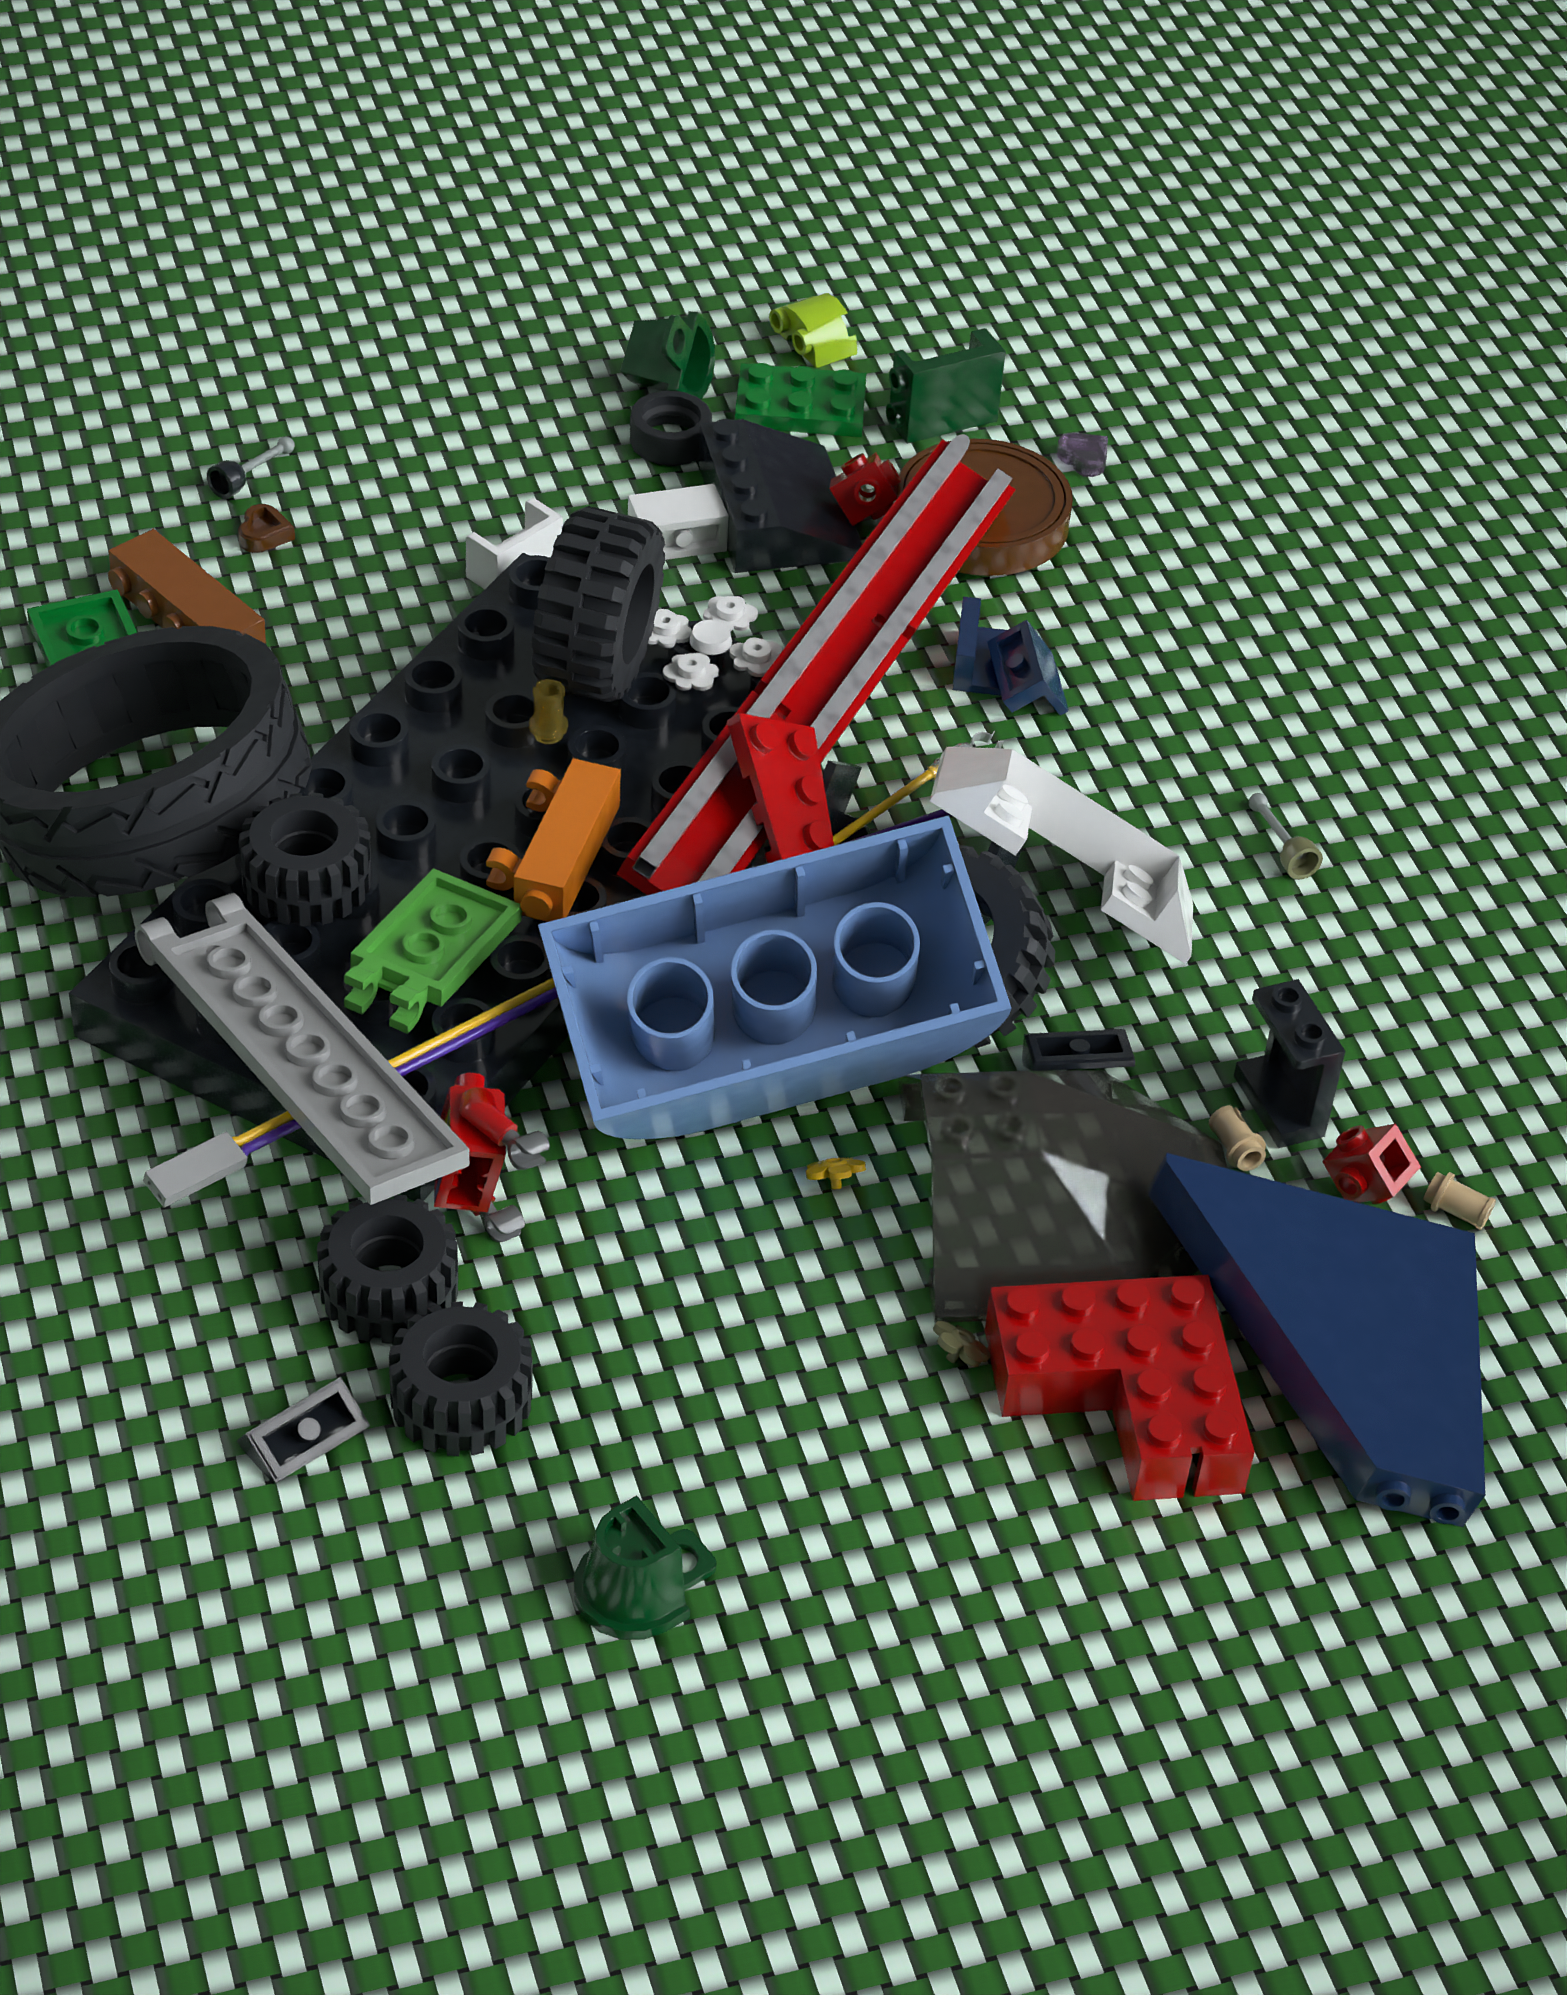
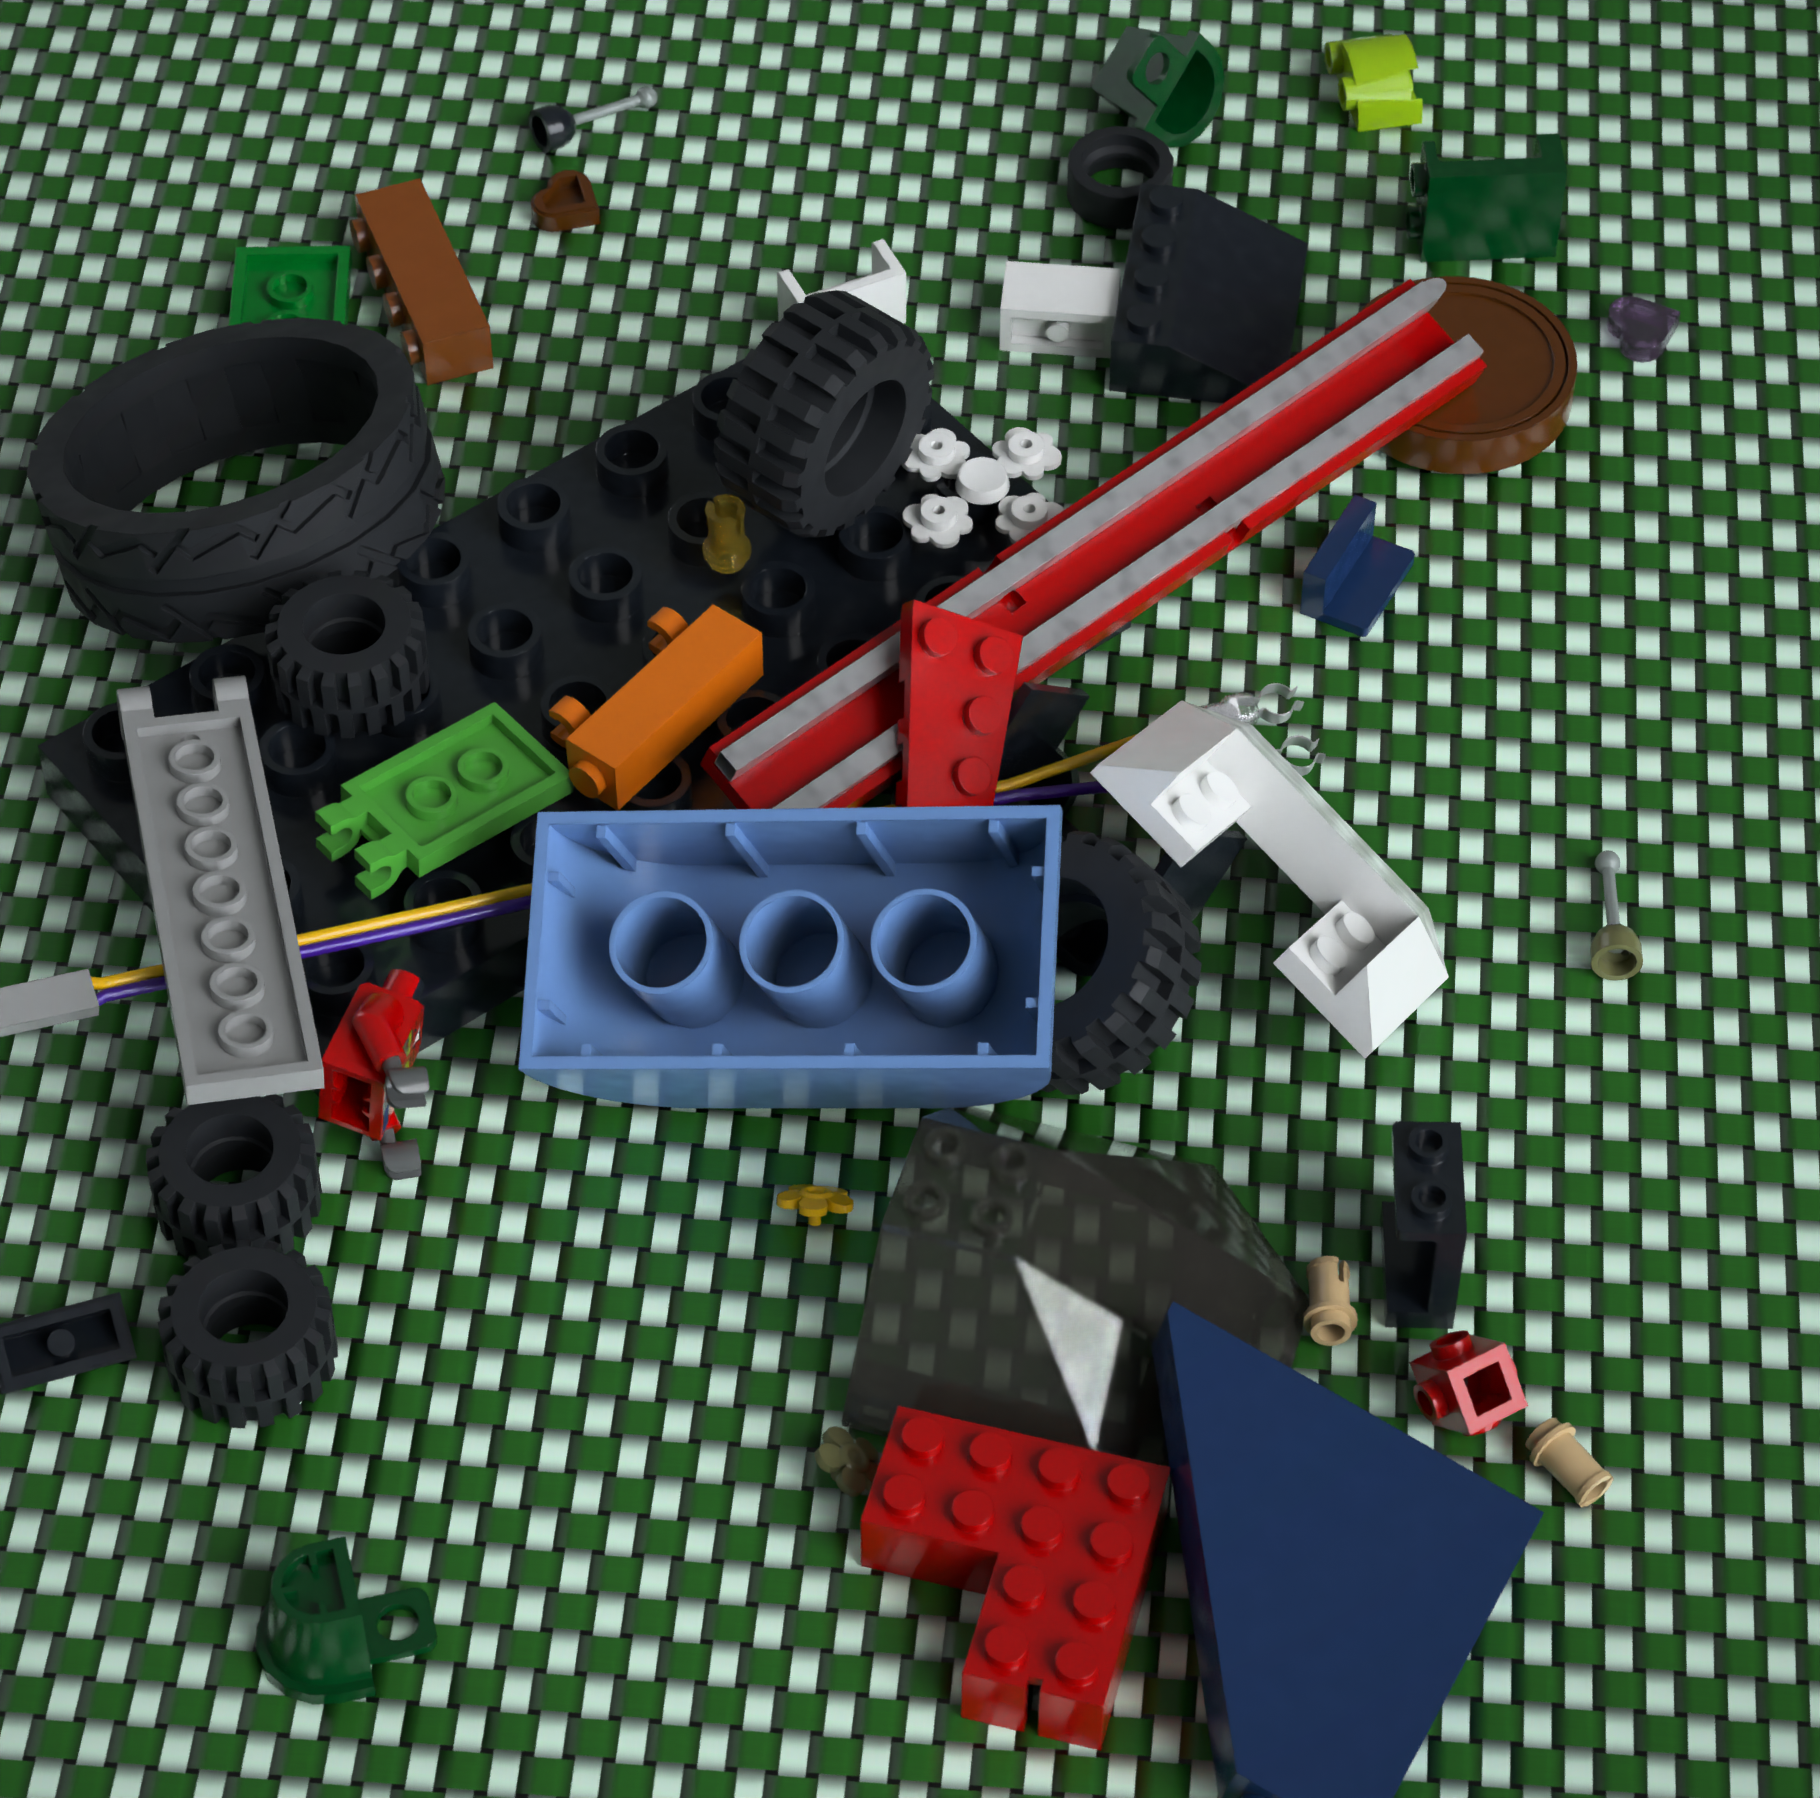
camera: 25 degrees right, 5 degrees up
green plate [735,363,867,437] -> none
red brick [829,453,901,526] -> none
dark blue panel [987,620,1069,716] -> none
black slope [1022,1029,1135,1071] -> none

